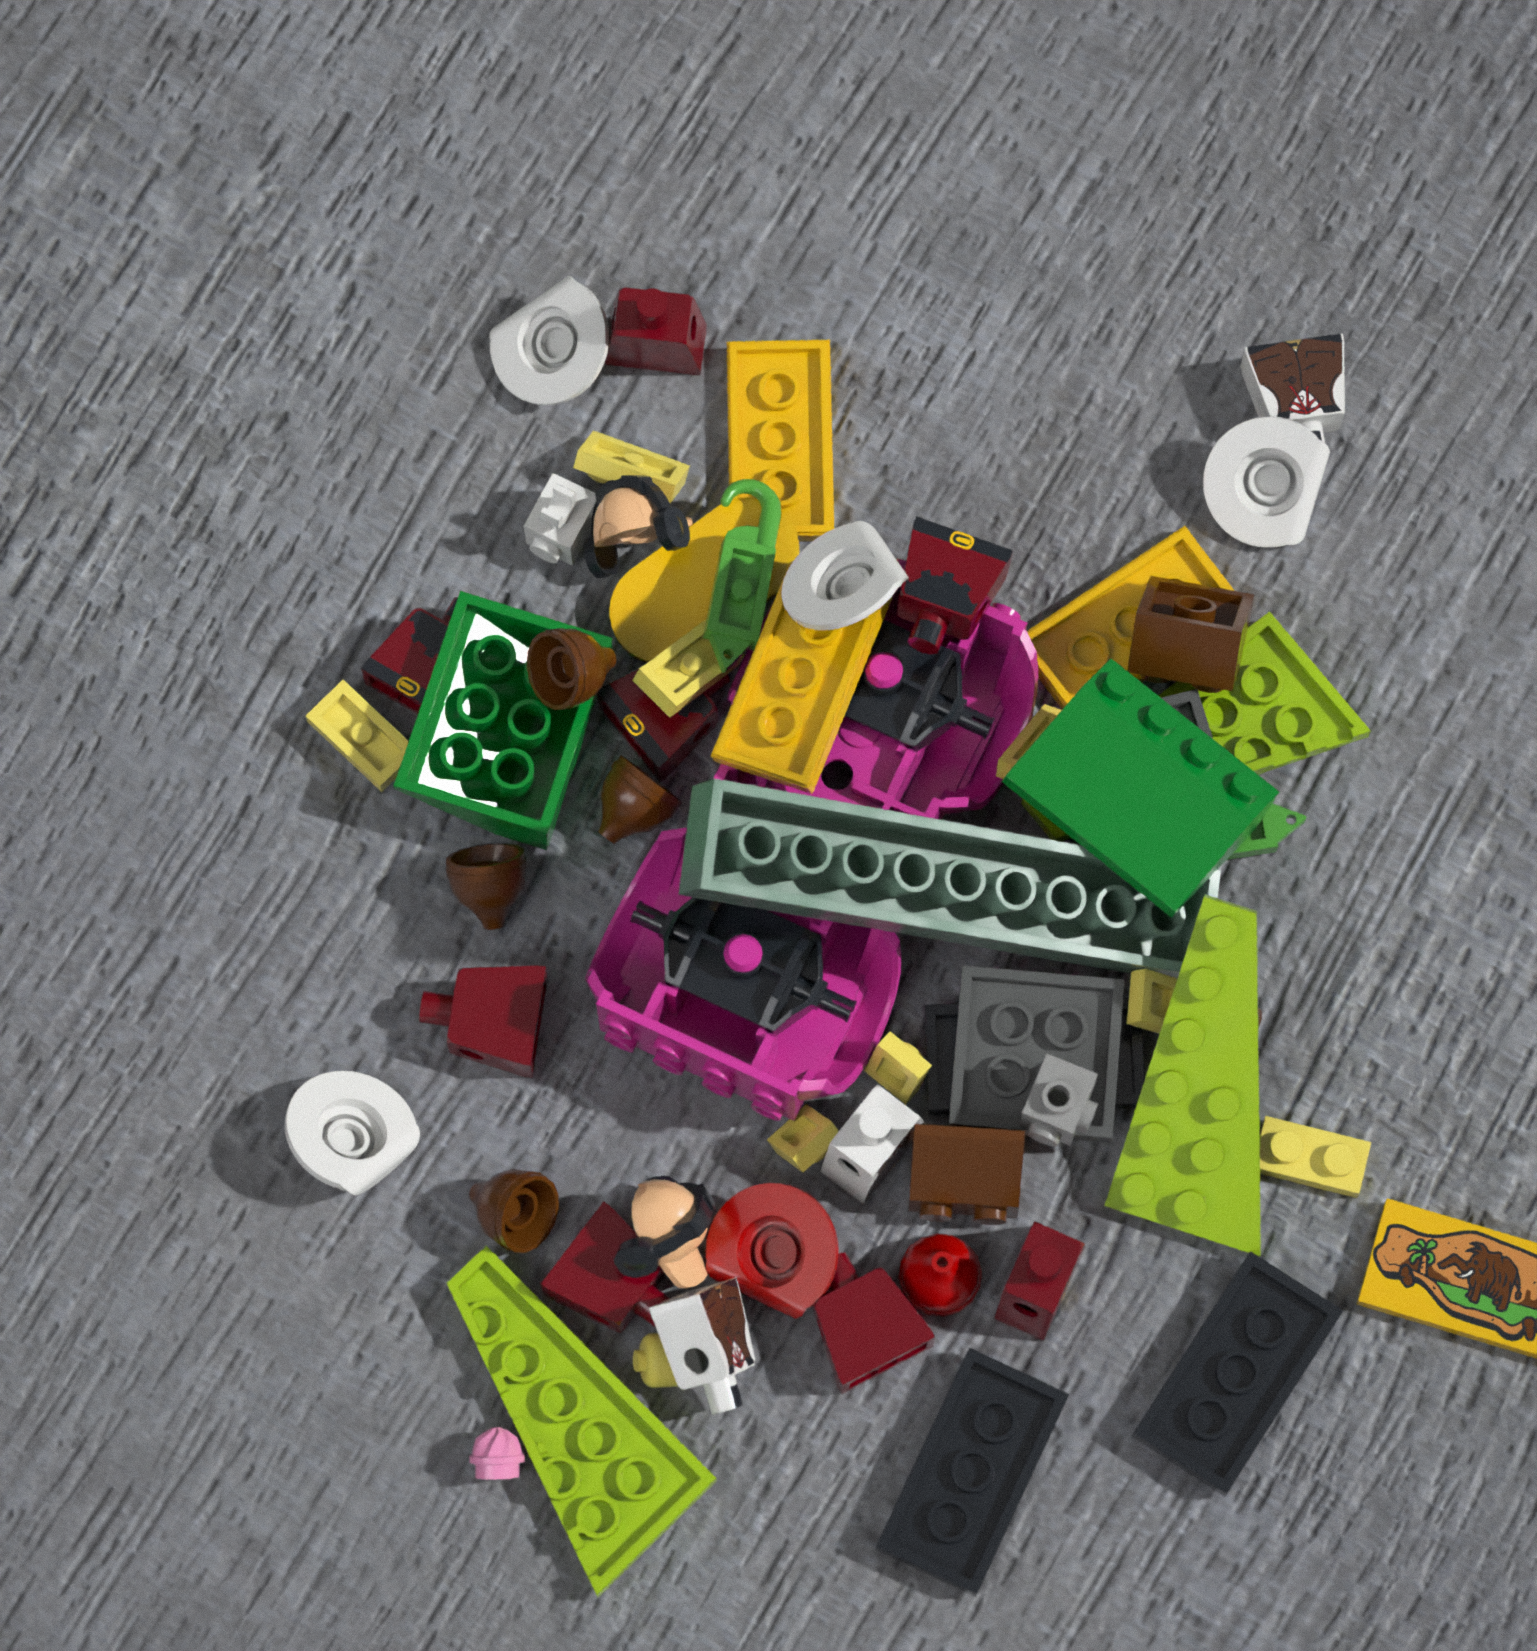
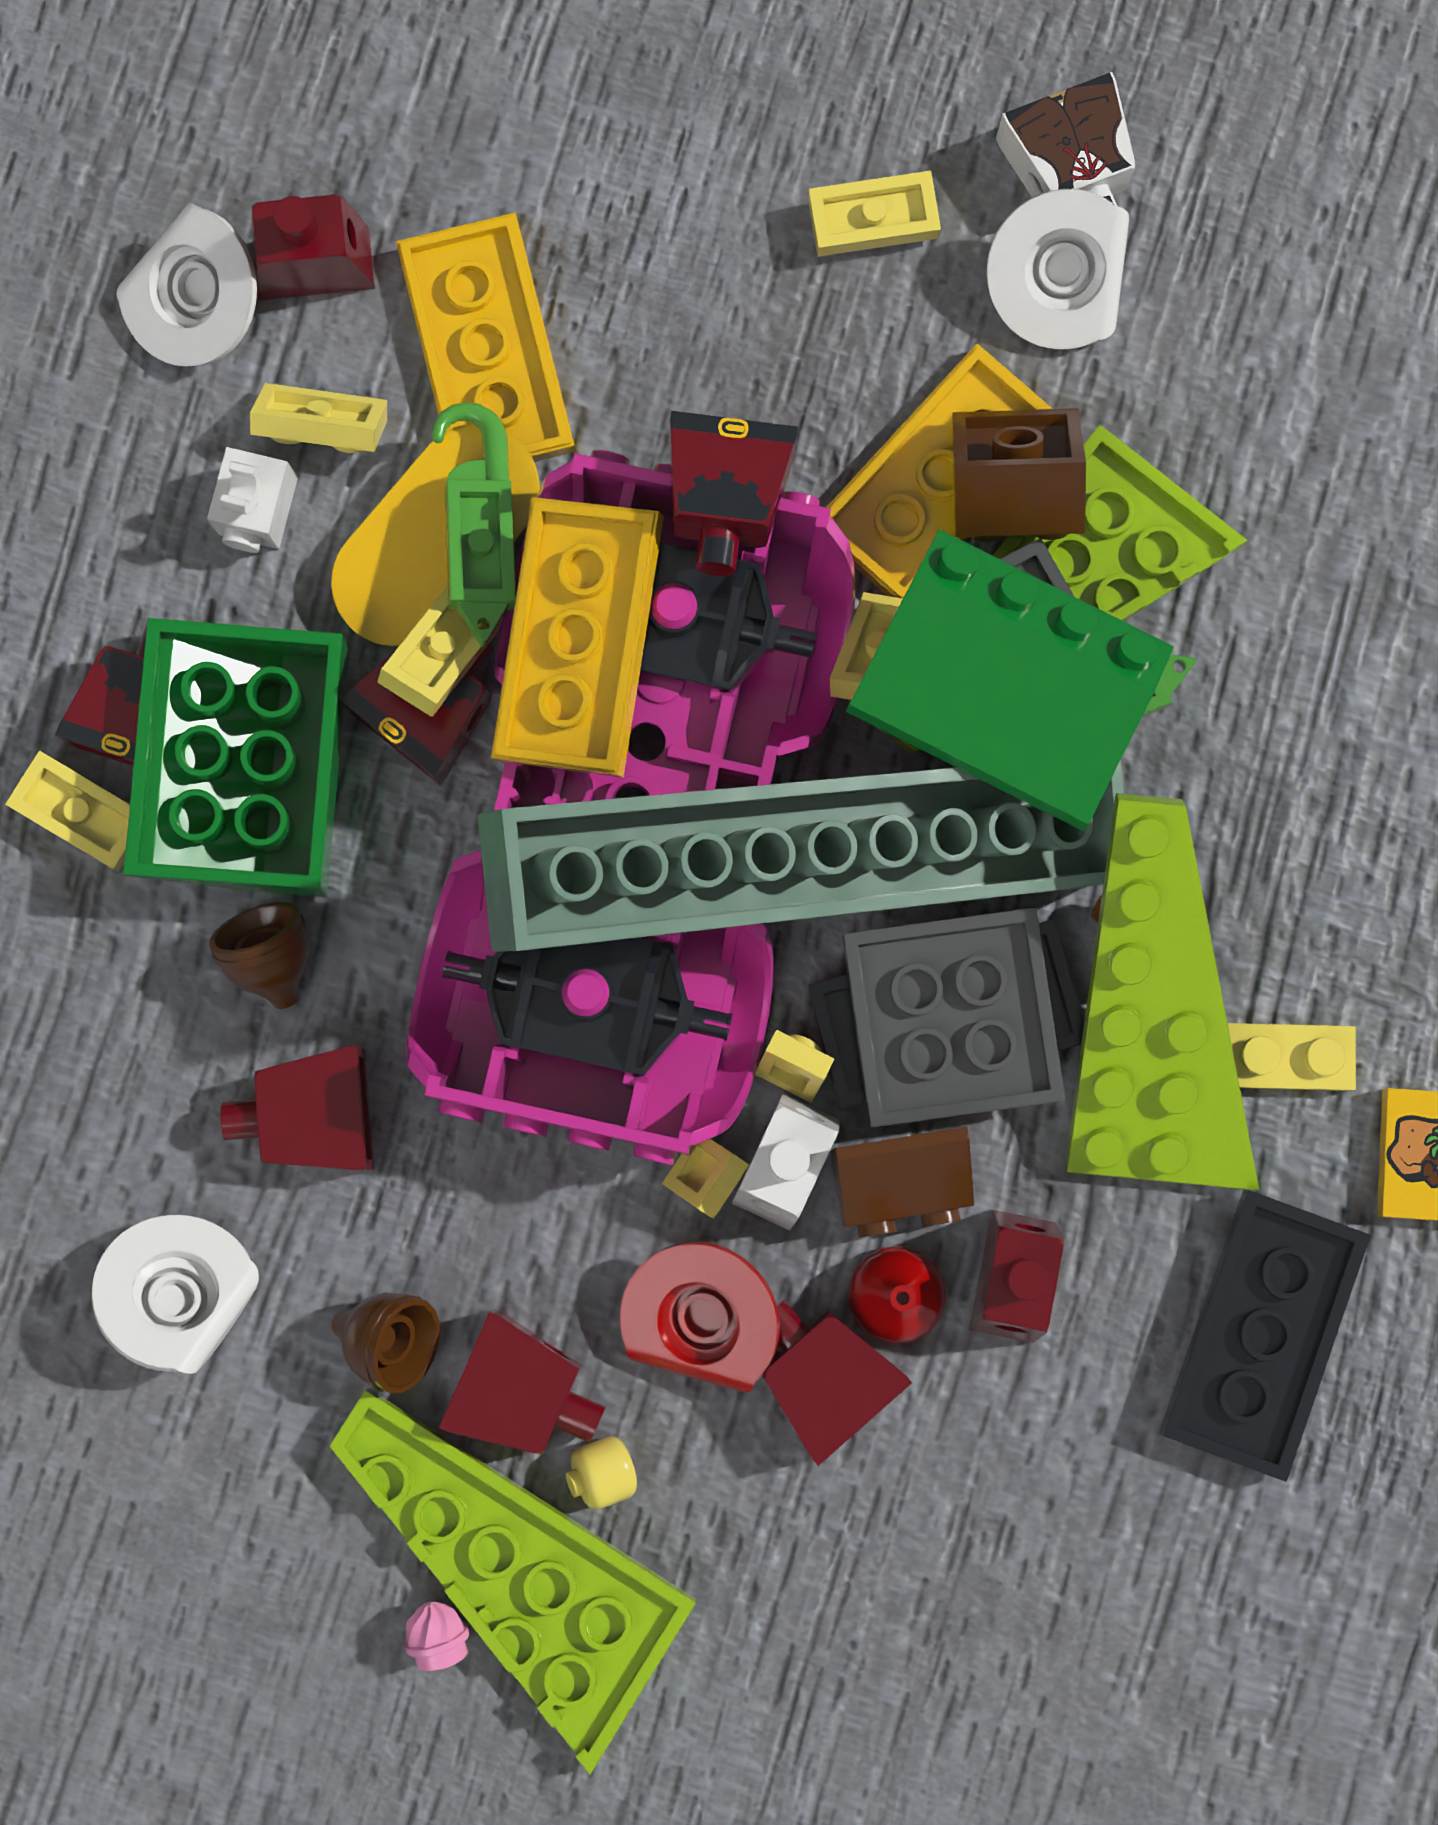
camera: 15 degrees left, 10 degrees up
reddish brown helmet [526,628,616,710] -> none
cap [584,475,693,578] -> none
reddish brown helmet [598,755,683,844] -> none
cap [614,1175,715,1289] -> none
white torso [649,1278,755,1414] -> none
white hat [781,521,909,630] -> none
black plate [875,1347,1069,1597] -> none
light grey brick [1019,1053,1098,1147] -> none
light yellow plate [1127,968,1177,1034] -> none
none -> light yellow plate [808,170,941,257]

